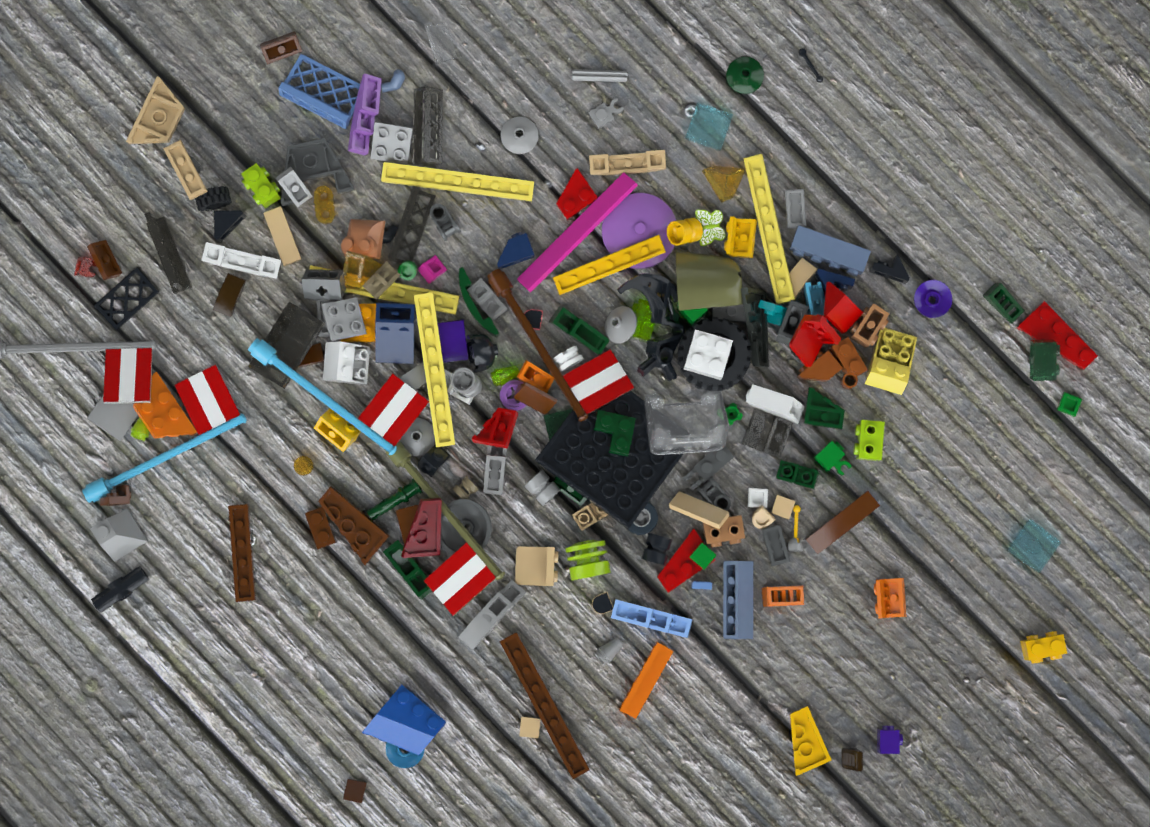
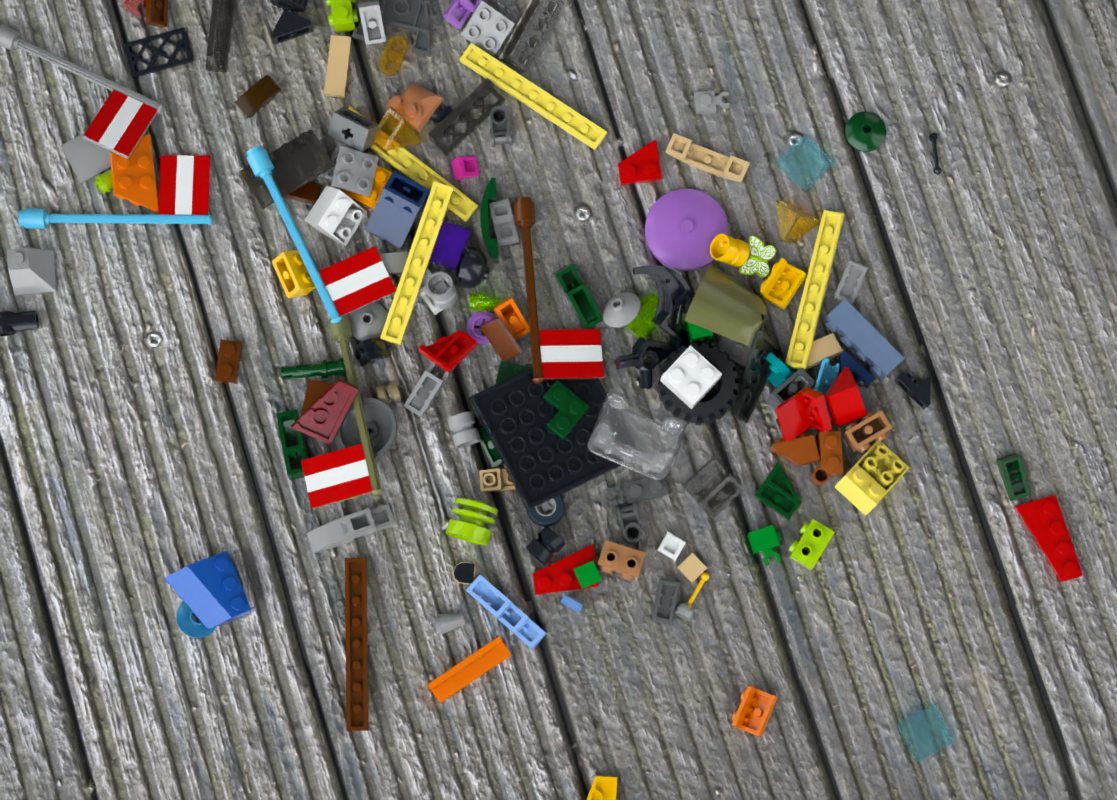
camera: 25 degrees right, 5 degrees down
reddish brown bracket [99,485,131,506] -> none
white slope [201,242,281,279] -> none
reddish brown plate [228,504,256,602] -> none
clear yellow tile [294,456,314,476] -> none
reddish brown wing [318,486,390,565] -> none
reddish brown slope [343,779,367,803] -> none
dark tan hips [362,261,401,300] -> none
green tile [398,260,418,281] -> none
dark blue slope [497,232,535,269] -> none
light grey dish [501,117,538,154] -> none
tan bracket [515,546,559,586] -> none
dark pink tile [517,172,638,293] -> none
tan tile [519,717,540,738] -> none
black tile [524,309,543,330] -> none
yellow tile [553,235,666,295] -> none
white wheel [553,346,584,372] -> none
light grey axle [572,69,628,82] -> none
tan tile [669,491,729,529] -> none
green plate [720,403,743,426] -> none
sand blue brick [723,561,753,639] -> none
white slope [746,384,805,424] -> none
tan tile [752,505,775,529] -> none
orange slope [762,586,804,607] -> none
dark green slope [776,460,820,490] -> none
reddish brown slope [805,491,880,554] -> none
dark purple dish [914,280,952,318] -> none
clear green brick [1030,340,1060,381] -> none
green tile [1056,392,1082,417] -> none

